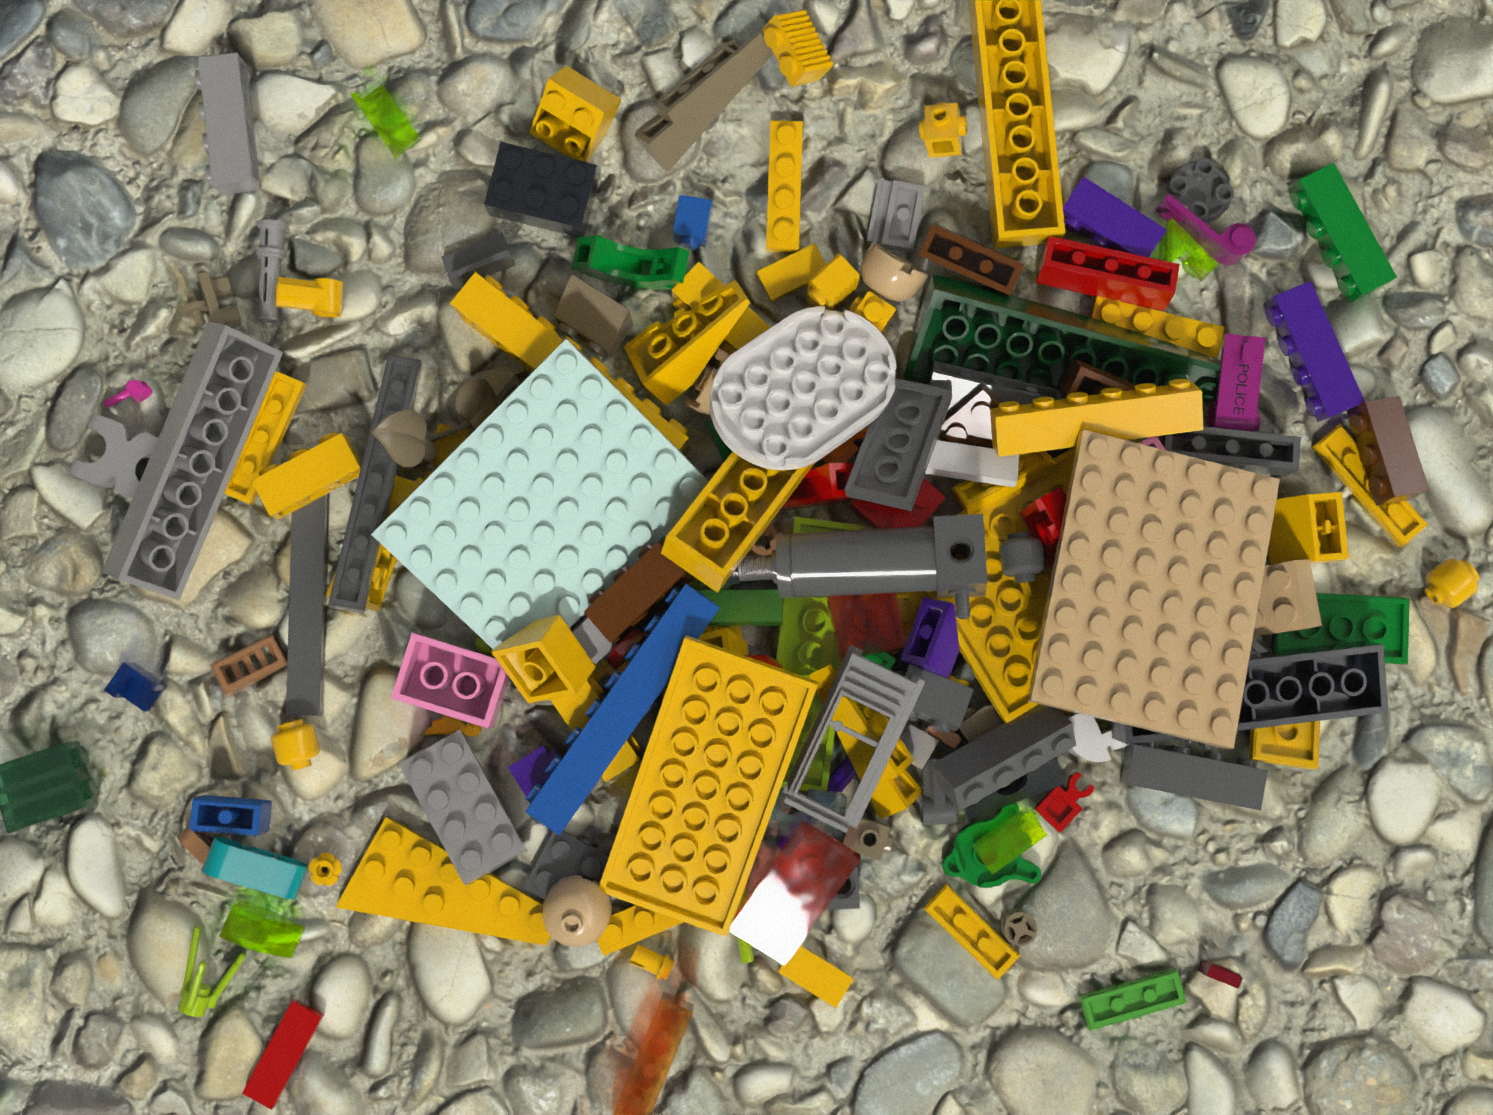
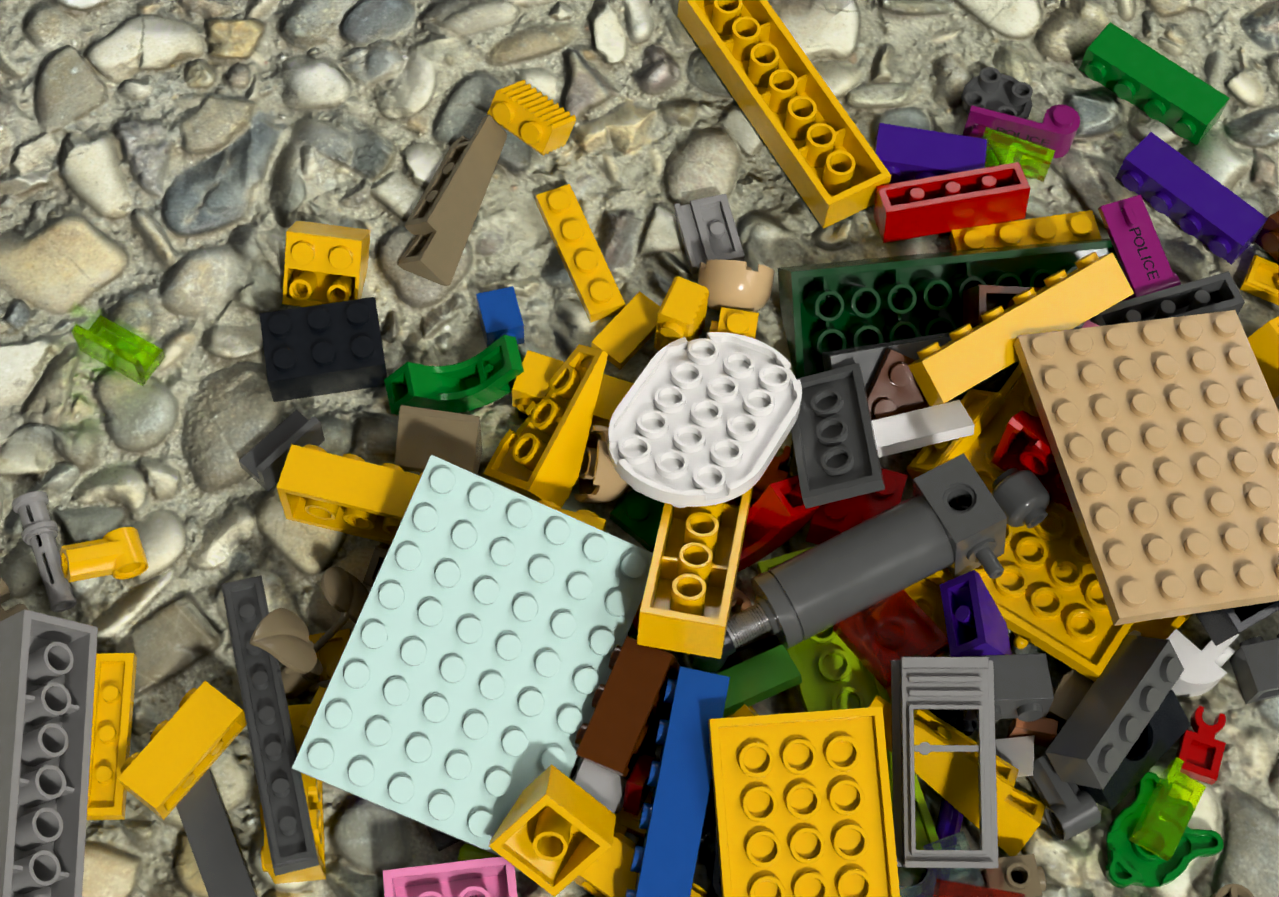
camera: 25 degrees left, 20 degrees down
reddish brown brick [918,223,1025,296] -> none
yellow brick [919,102,968,158] -> none

